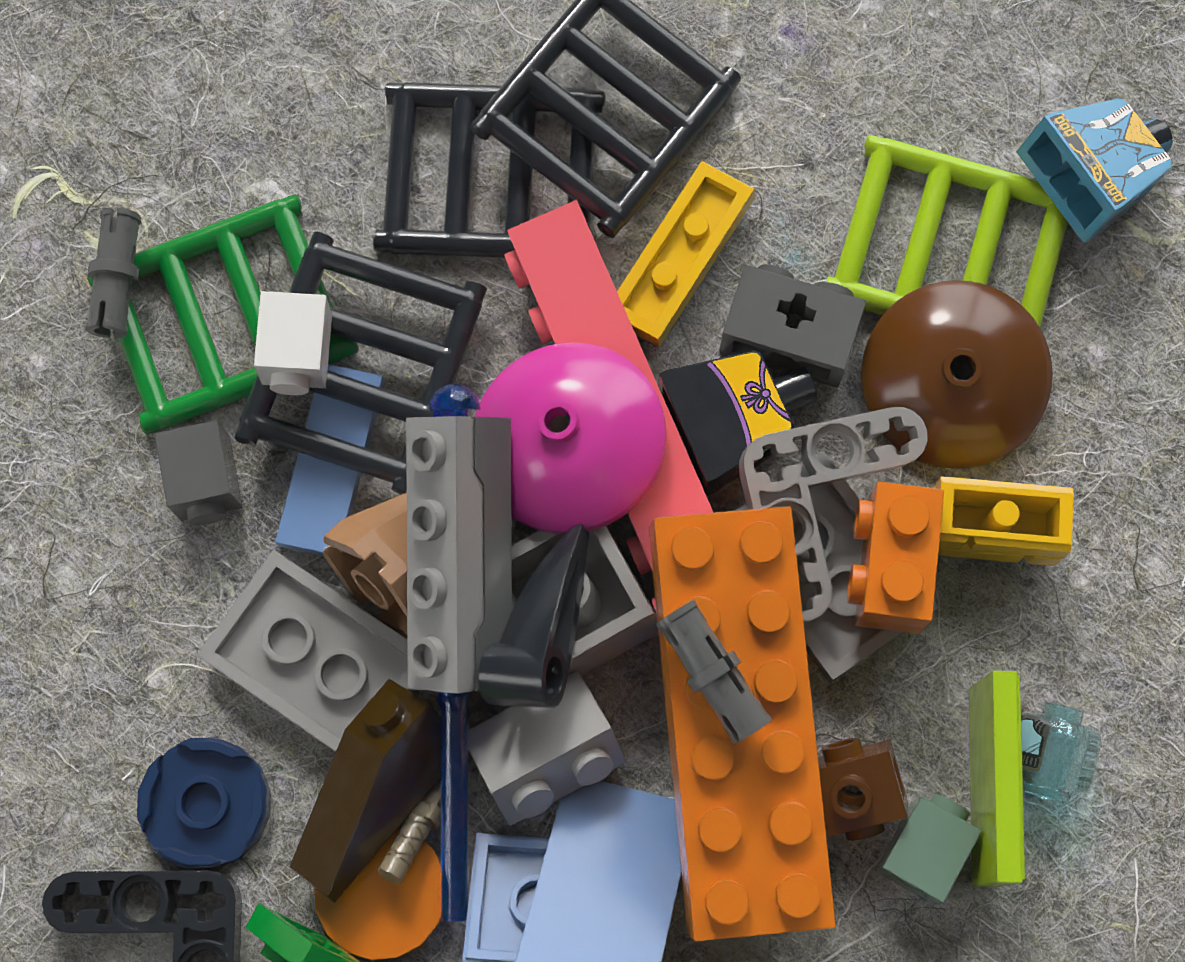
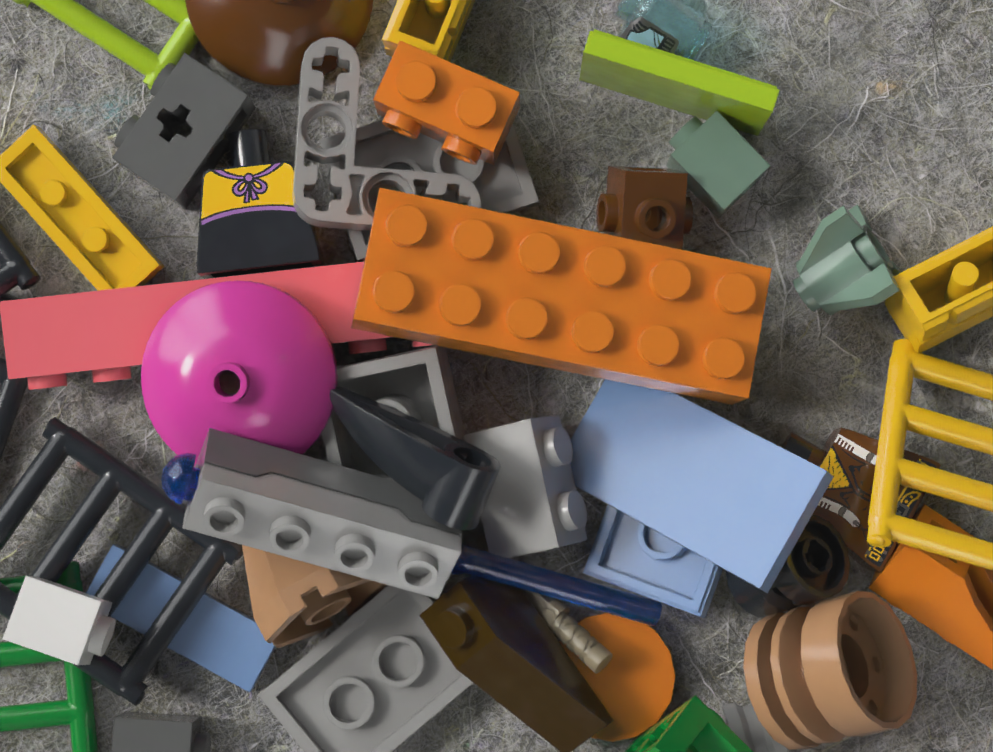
camera: 70 degrees left, 10 degrees up
dark grey pin [656,599,772,745] -> none

